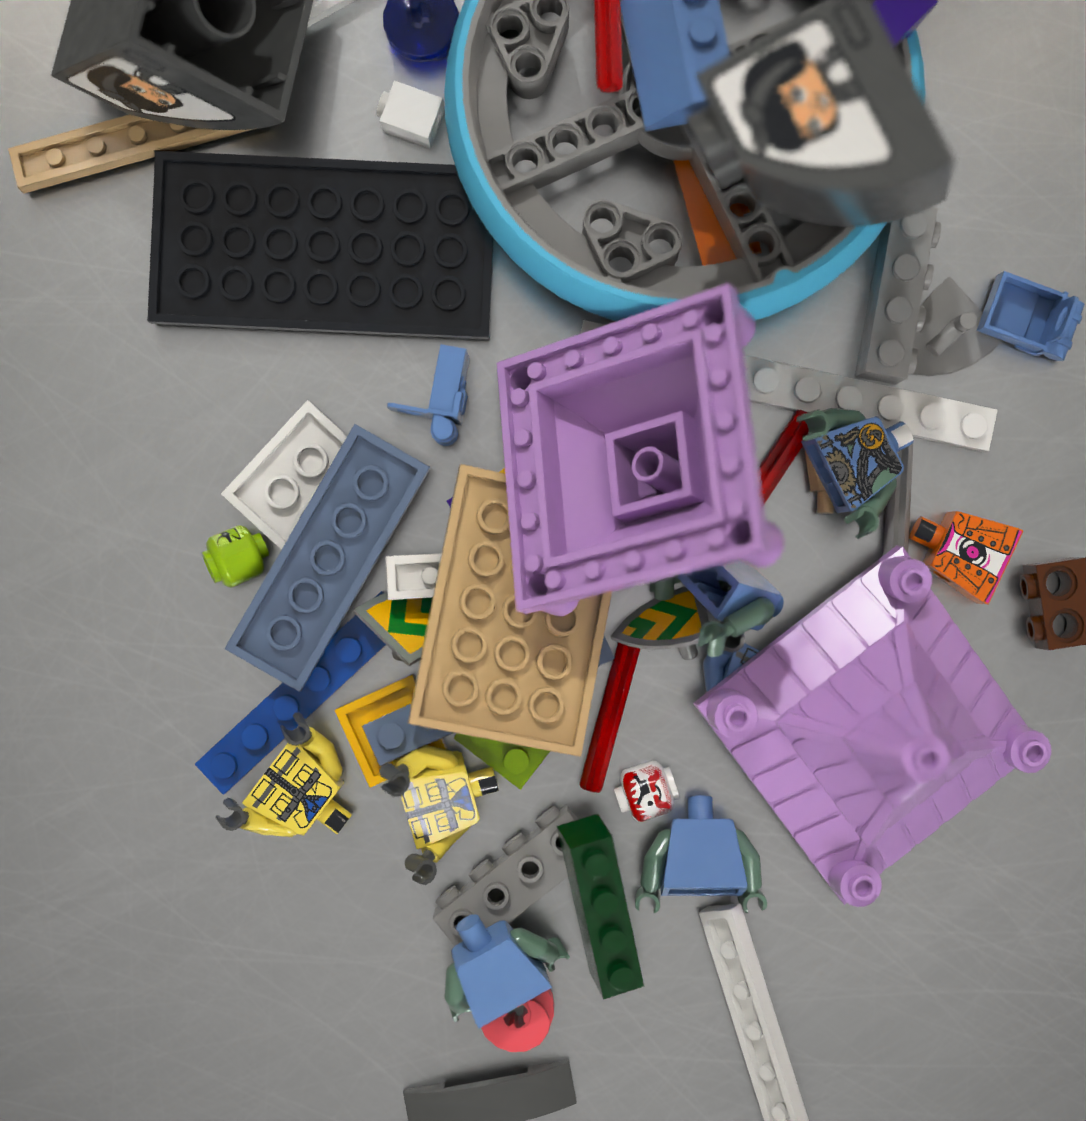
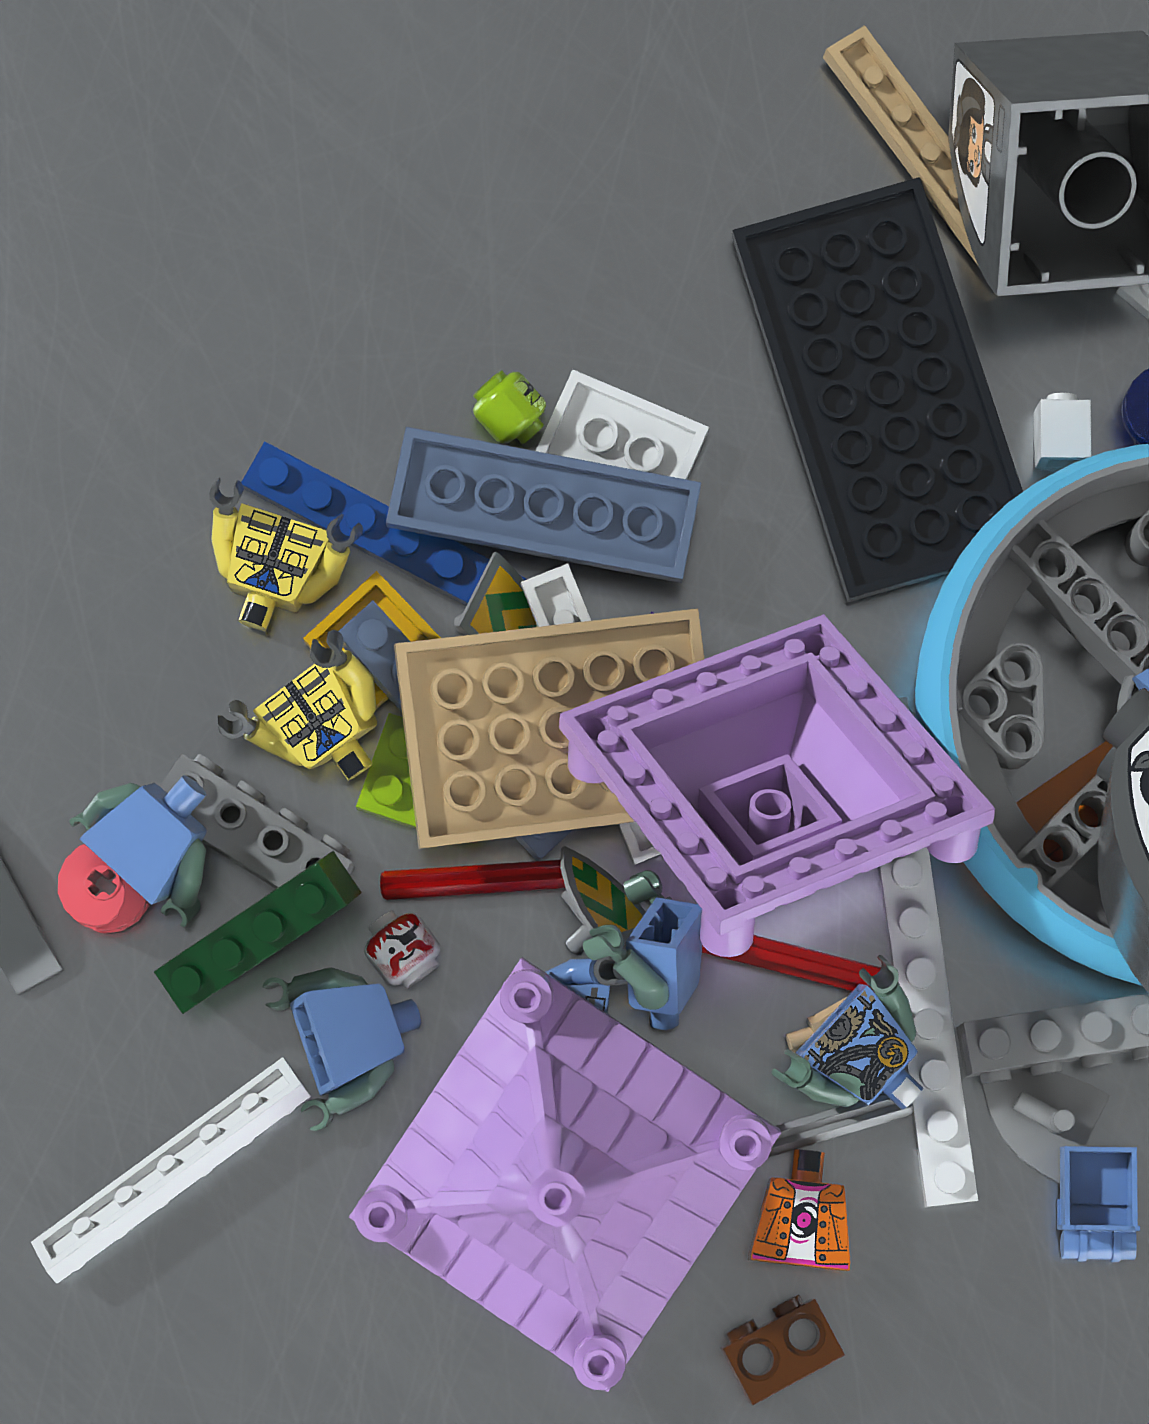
camera: 75 degrees right, 10 degrees down
medium blue piece [387,344,470,446] -> none

